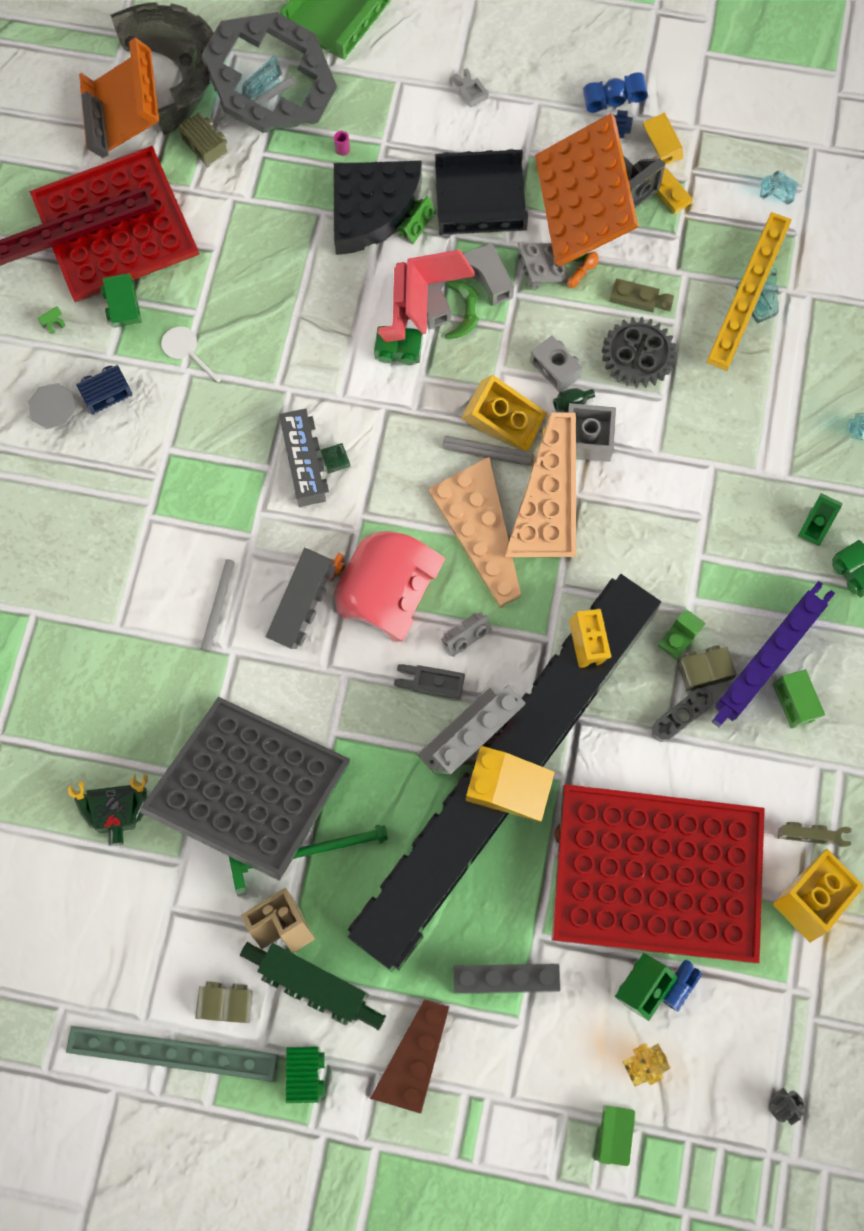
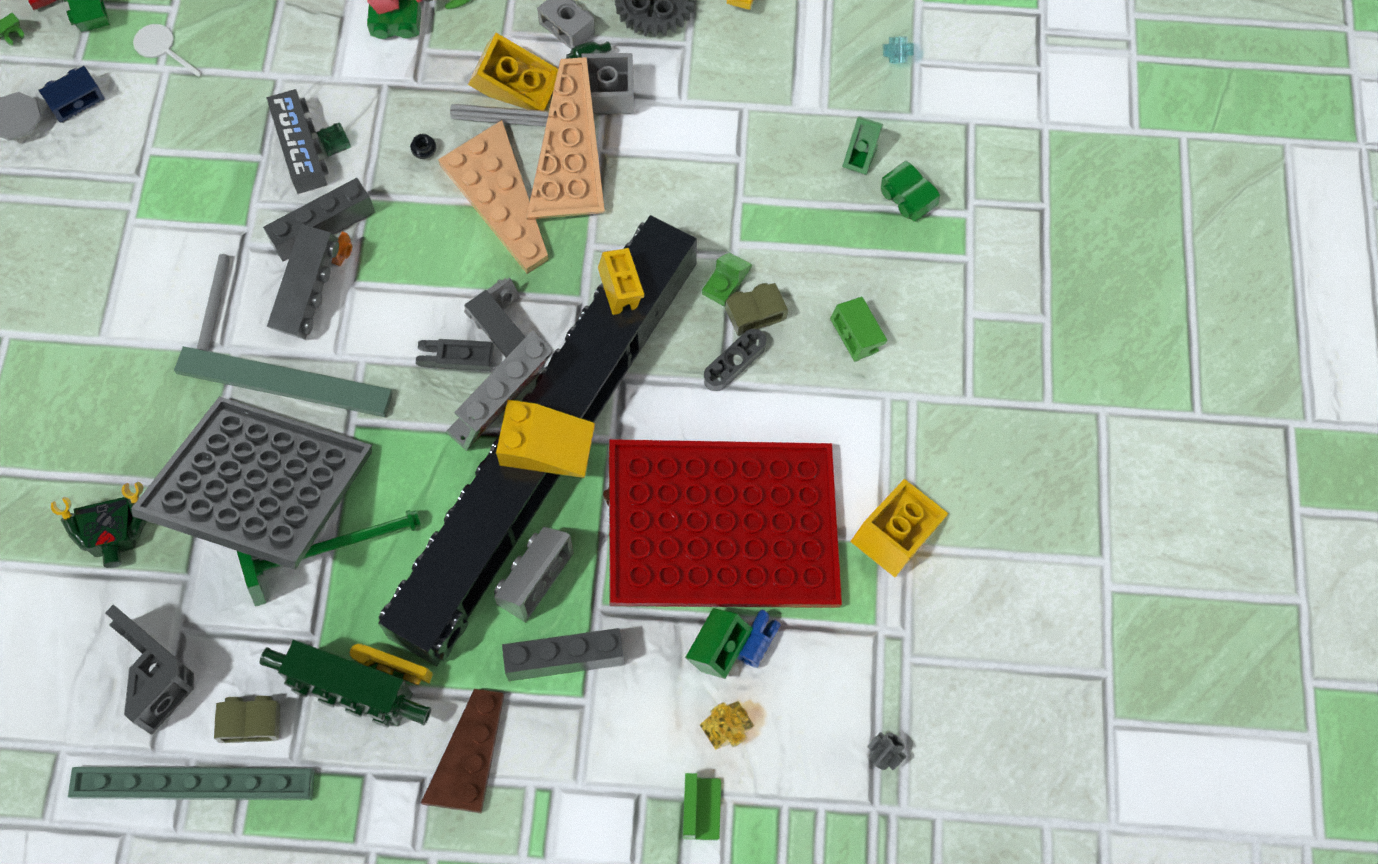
camera: 10 degrees left, 5 degrees down
tan brick [241,887,315,953] -> none
green brick [286,1046,325,1103] -> none
coral piece [334,531,446,642] -> none
dark purple hinge [711,581,835,728] -> none
olive plate [778,822,852,847] -> none
none -> dark grey bracket [105,604,194,735]
none -> sand green tile [174,346,393,417]
none -> dark grey brick [263,178,375,262]
none -> yellow hinge [349,643,433,685]
none -> black plate [410,134,436,159]
none -> dark grey tile [464,290,526,358]
none -> light grey slope [494,527,574,623]

